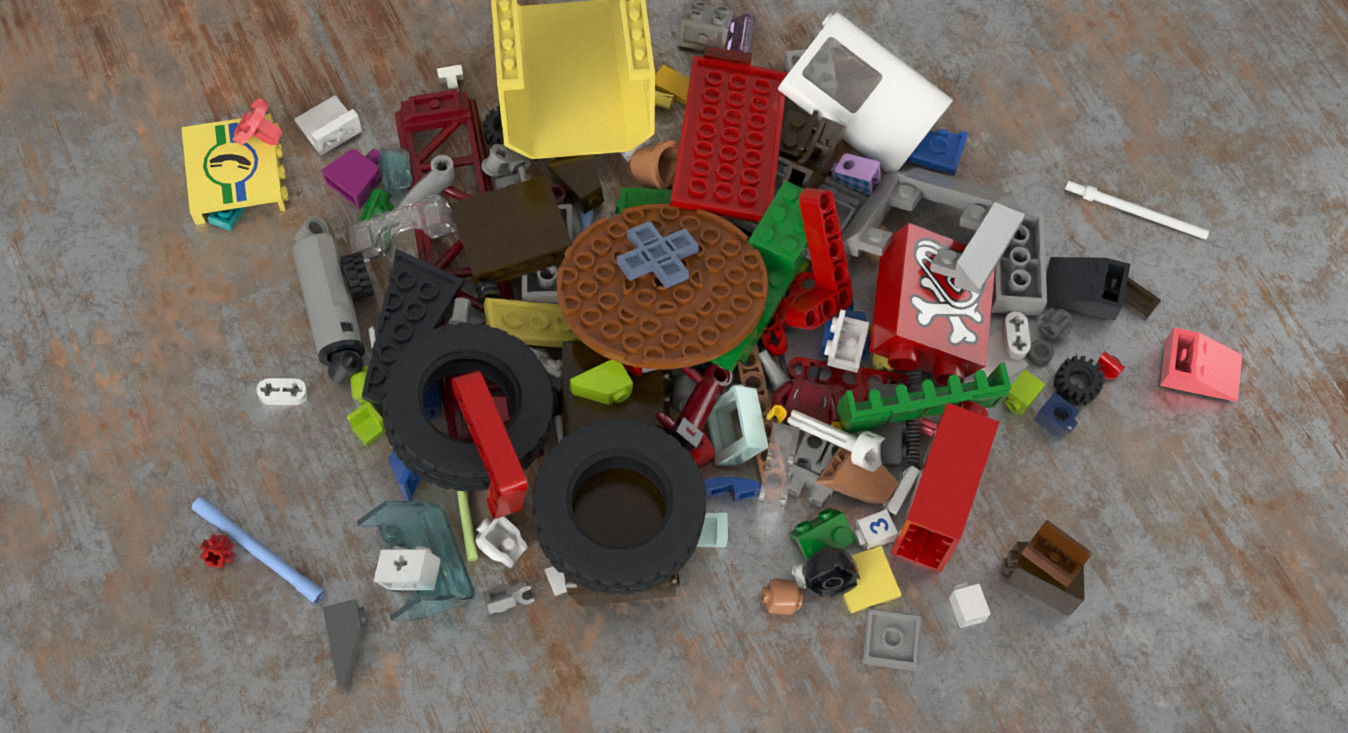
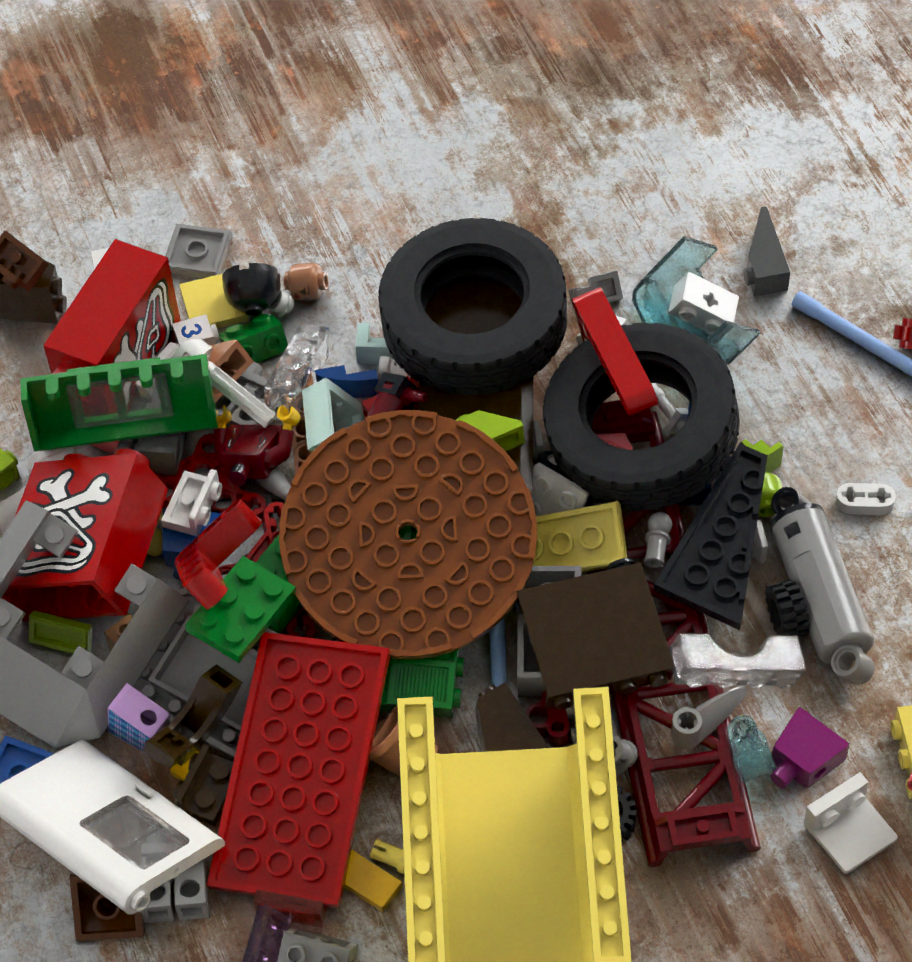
camera: 170 degrees left, 10 degrees down
green plant [349,189,394,251] -> none
white tile [437,65,463,92] -> none
sand blue plate [617,221,698,288] -> none

